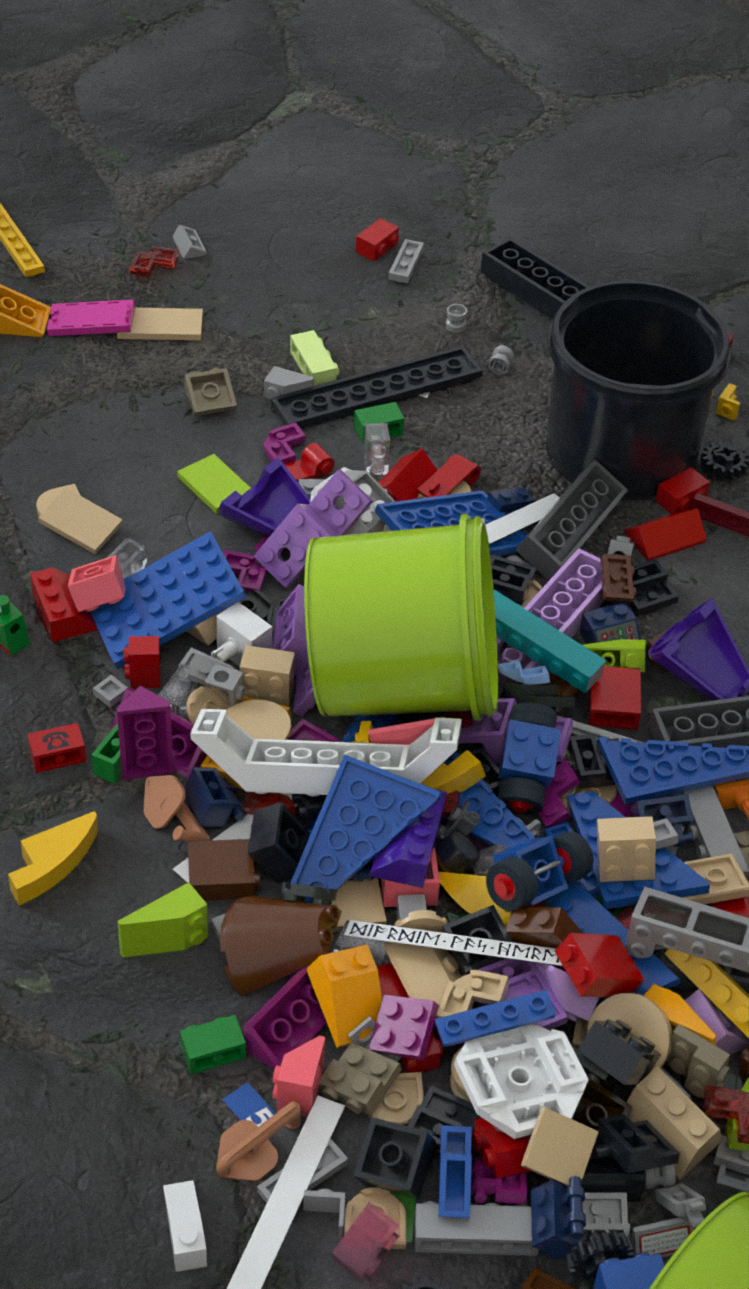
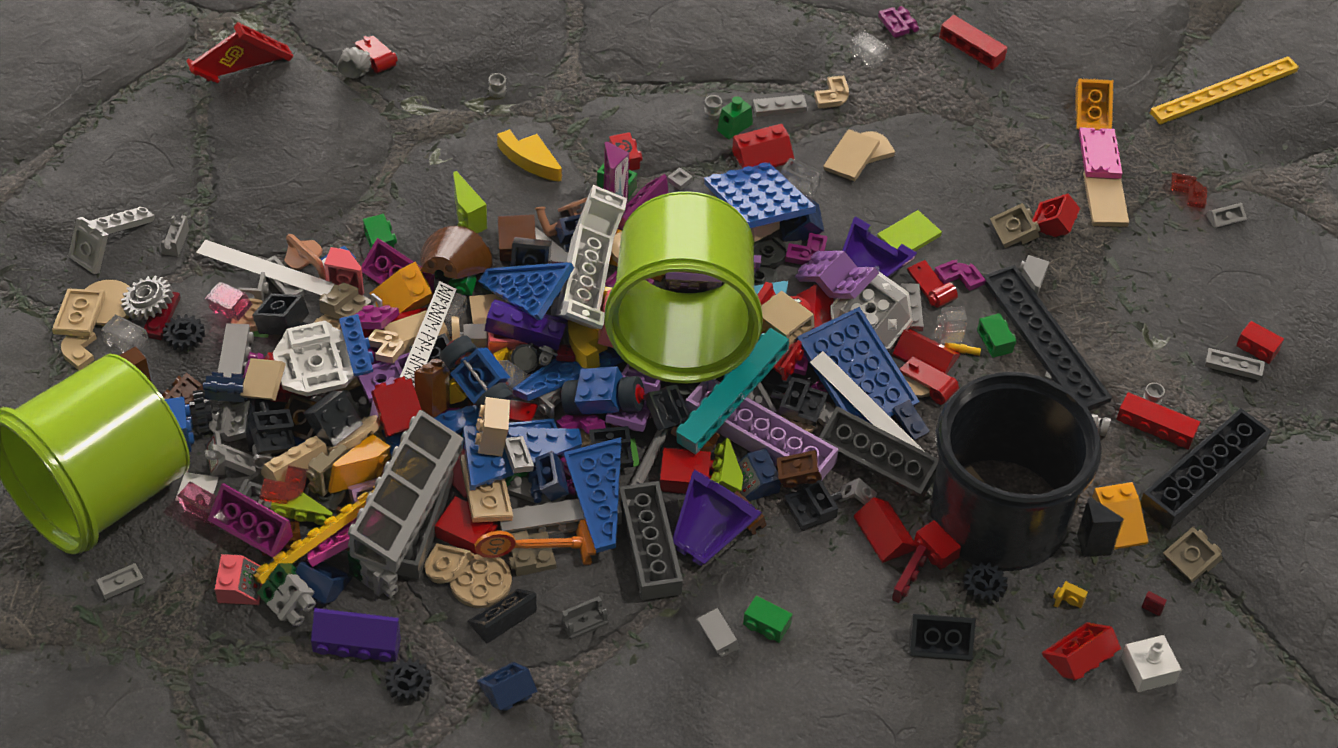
camera: 90 degrees right, 5 degrees up
coral slope [68,555,126,612] -> none
red brick [124,636,161,689] -> none
white slope [163,1181,207,1272] -> none
pearl dark grey plate [281,882,337,906] -> none
yellowish green brick [290,330,339,386] -> none
blue slope [439,1125,472,1219] -> none
light blue slope [498,661,550,684] -> none
none -> yellow piece [944,343,981,356]
none -> red slope [1032,193,1080,237]
none -> red brick [1116,392,1200,449]

